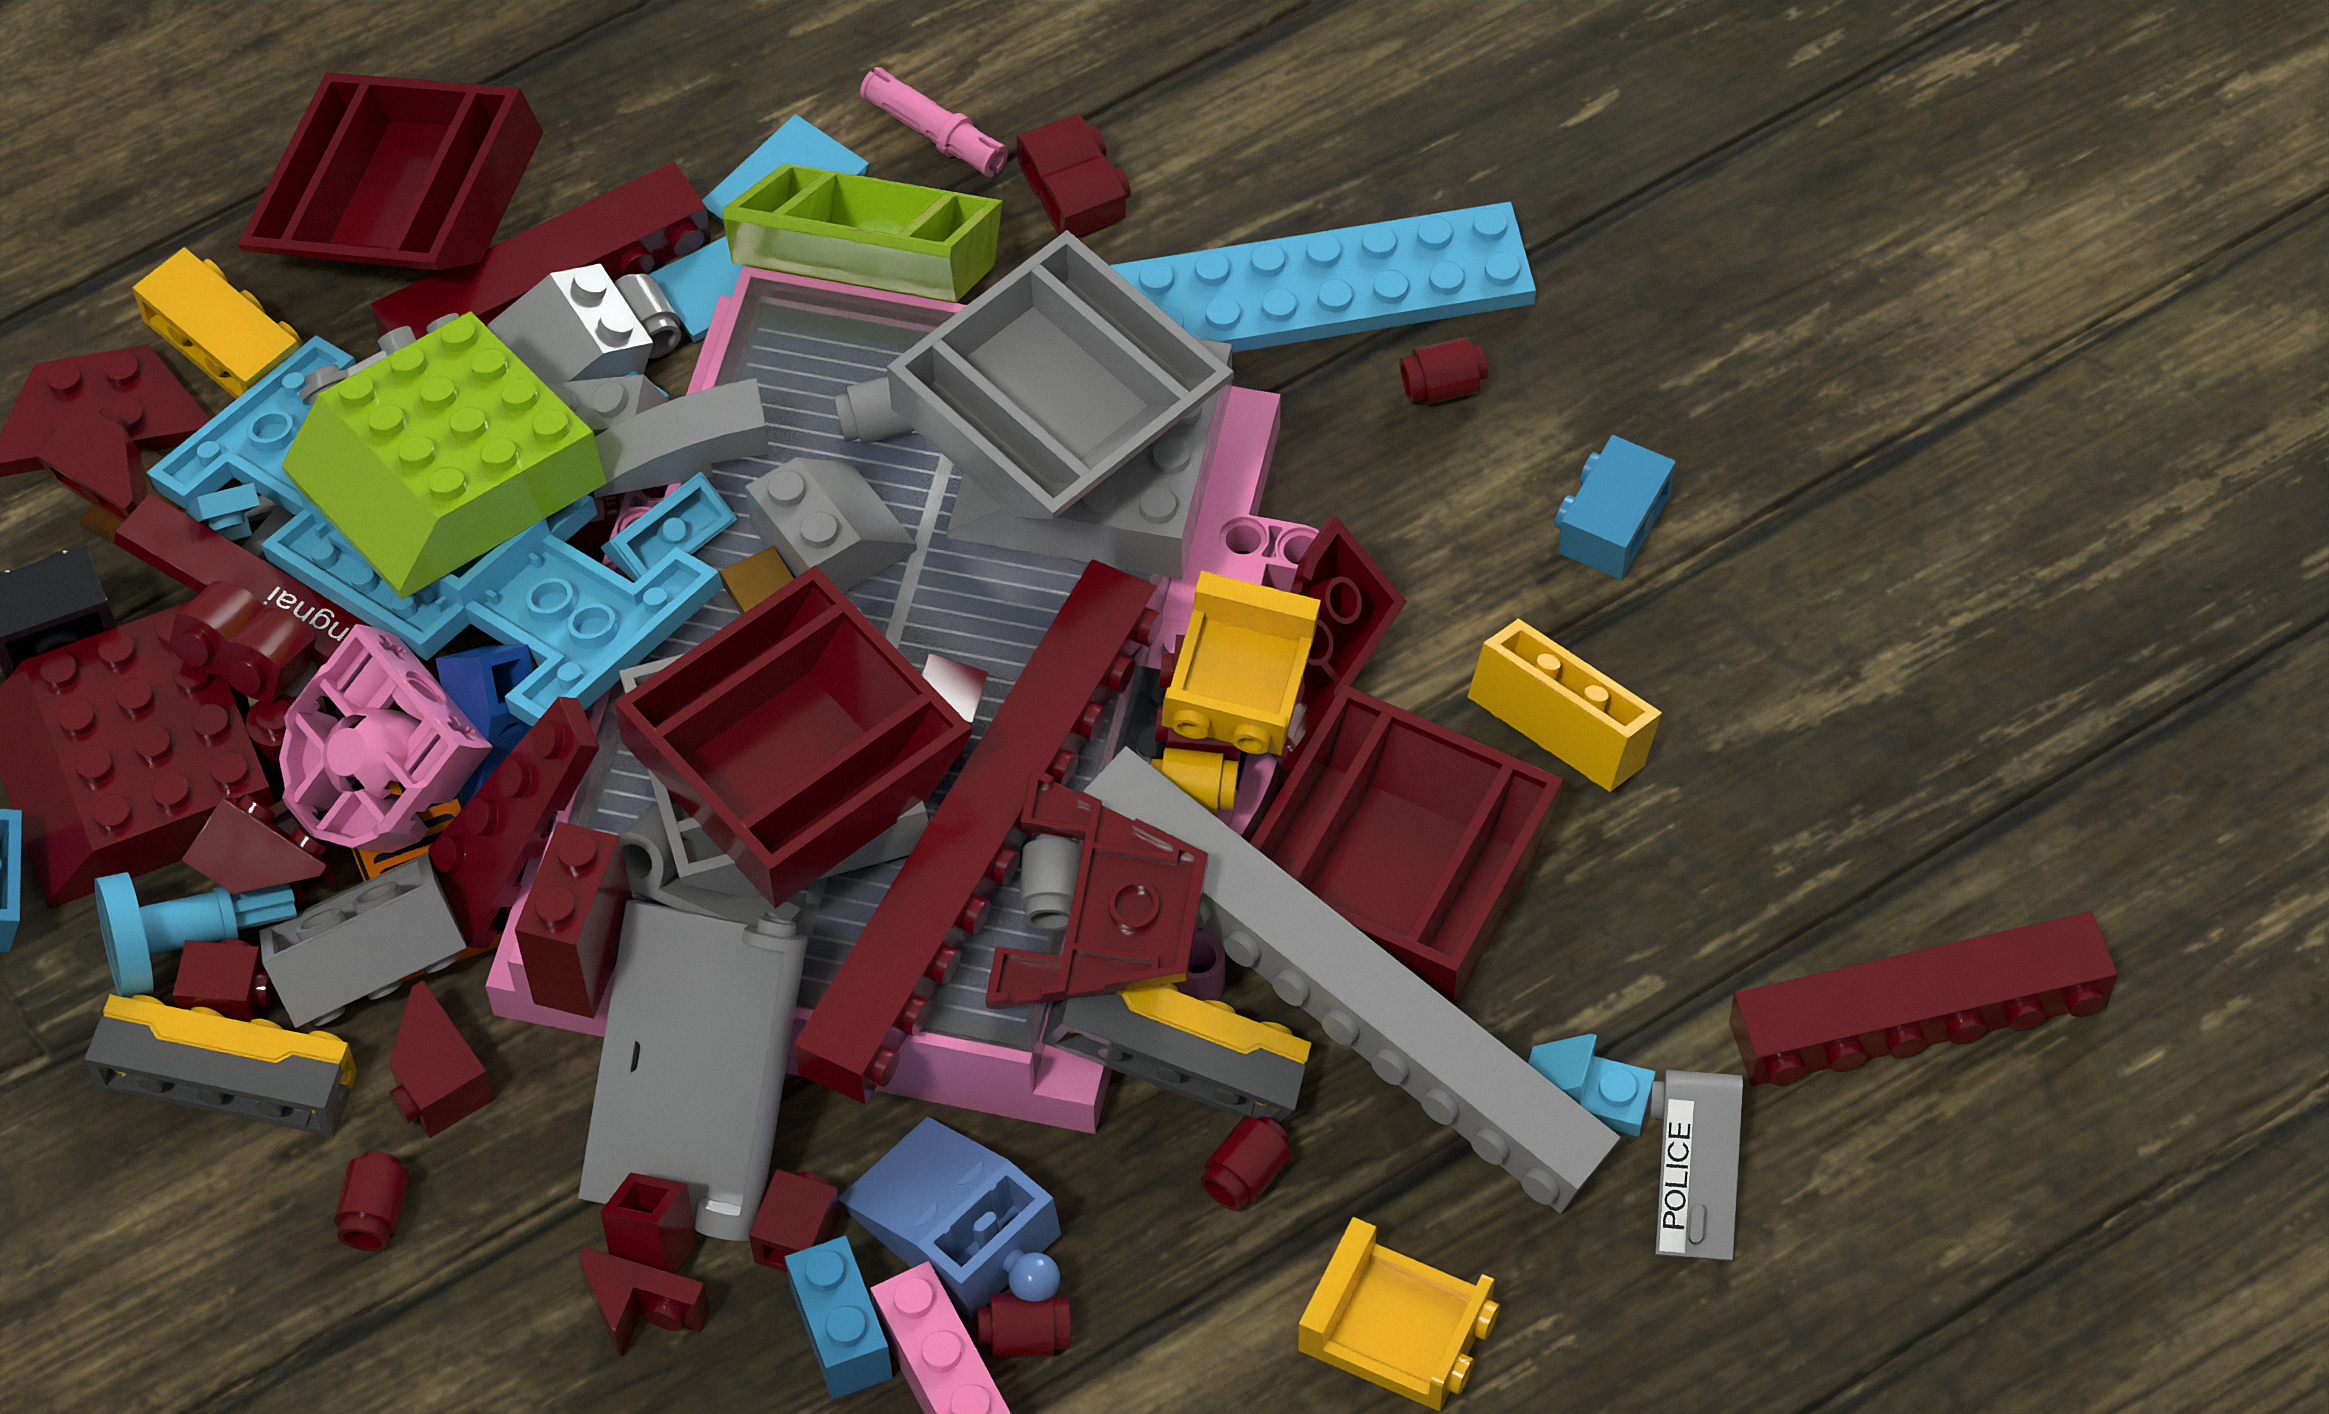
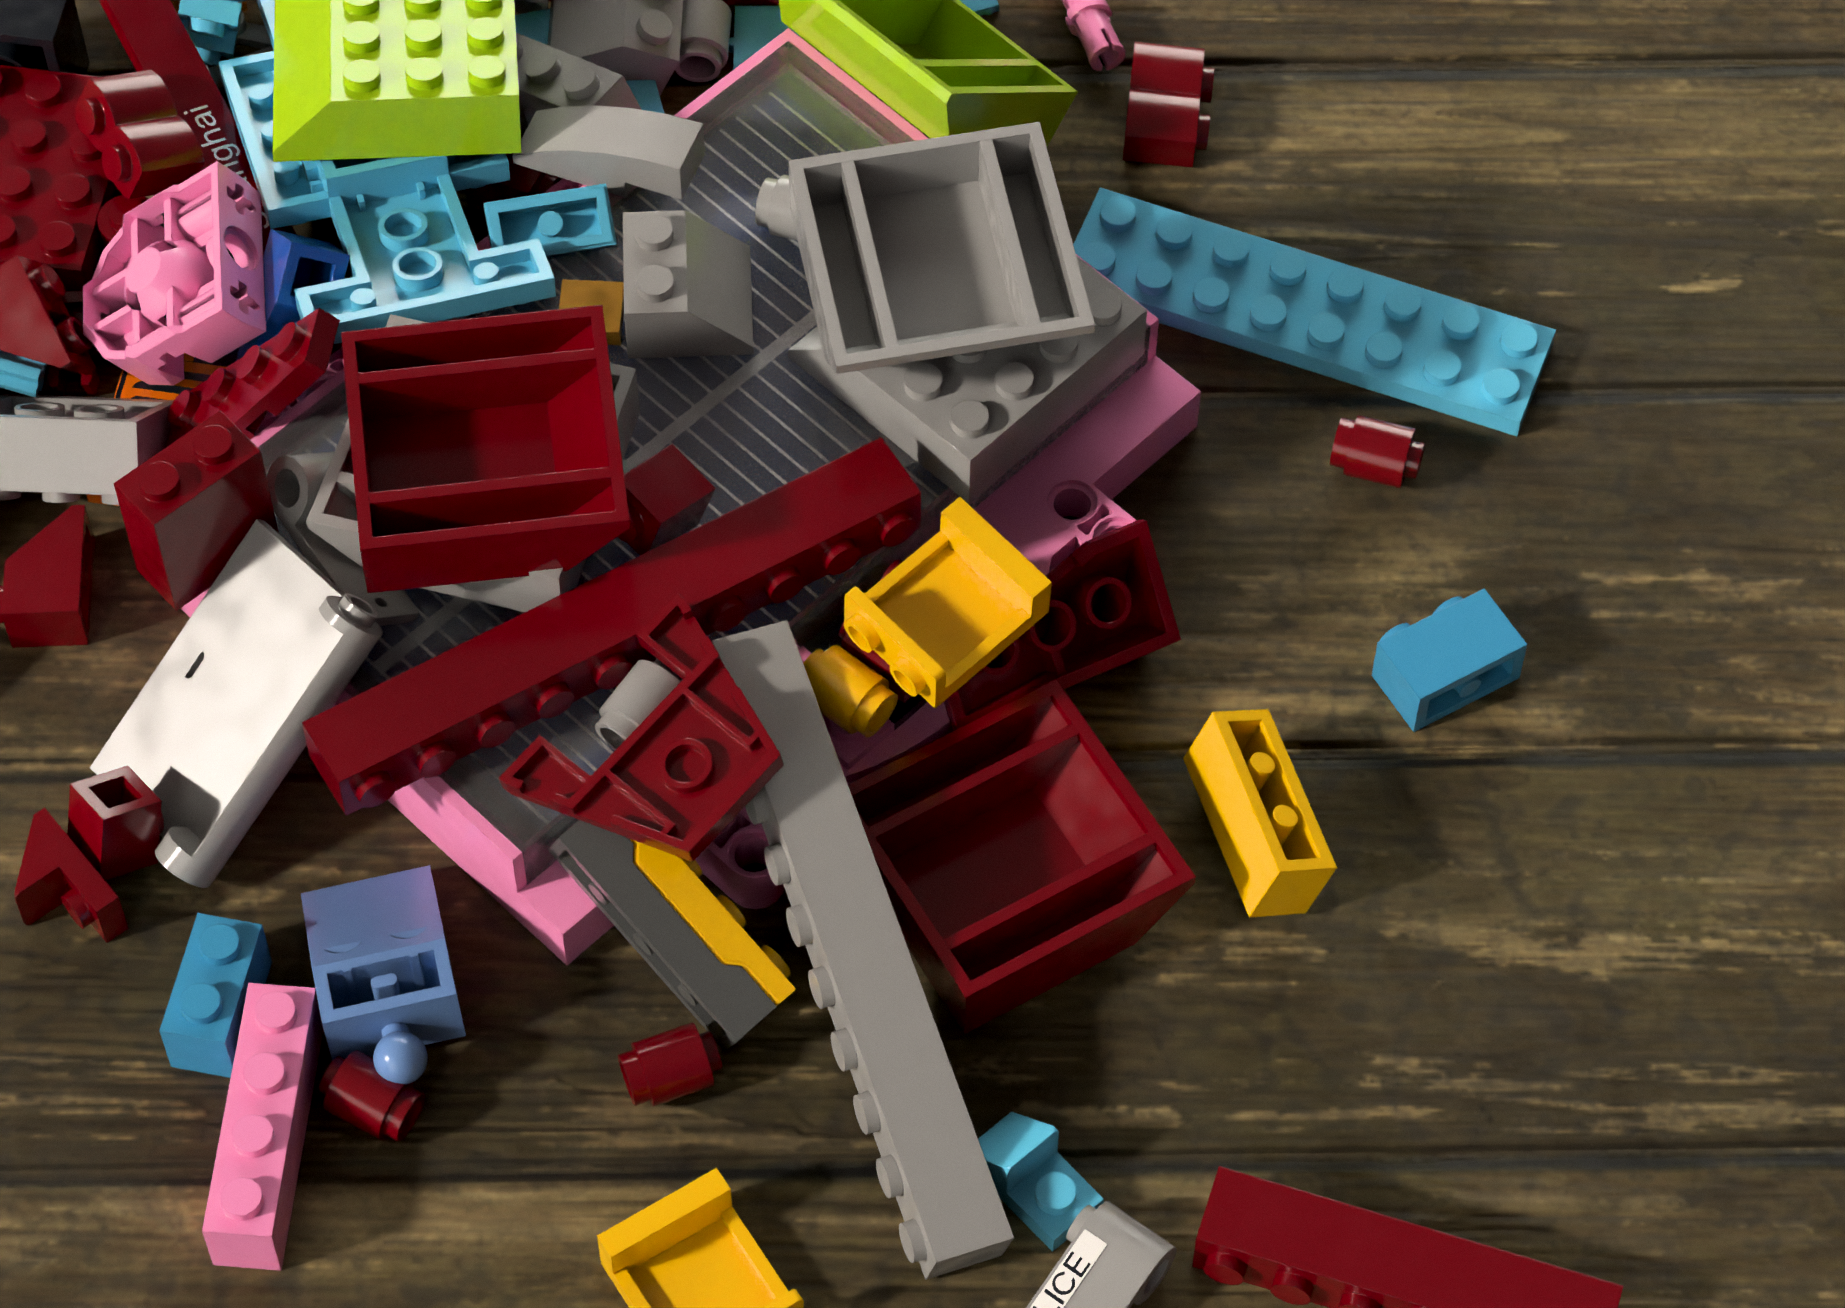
camera: 30 degrees right, 0 degrees up
dark red brick [749,1169,841,1273] -> none

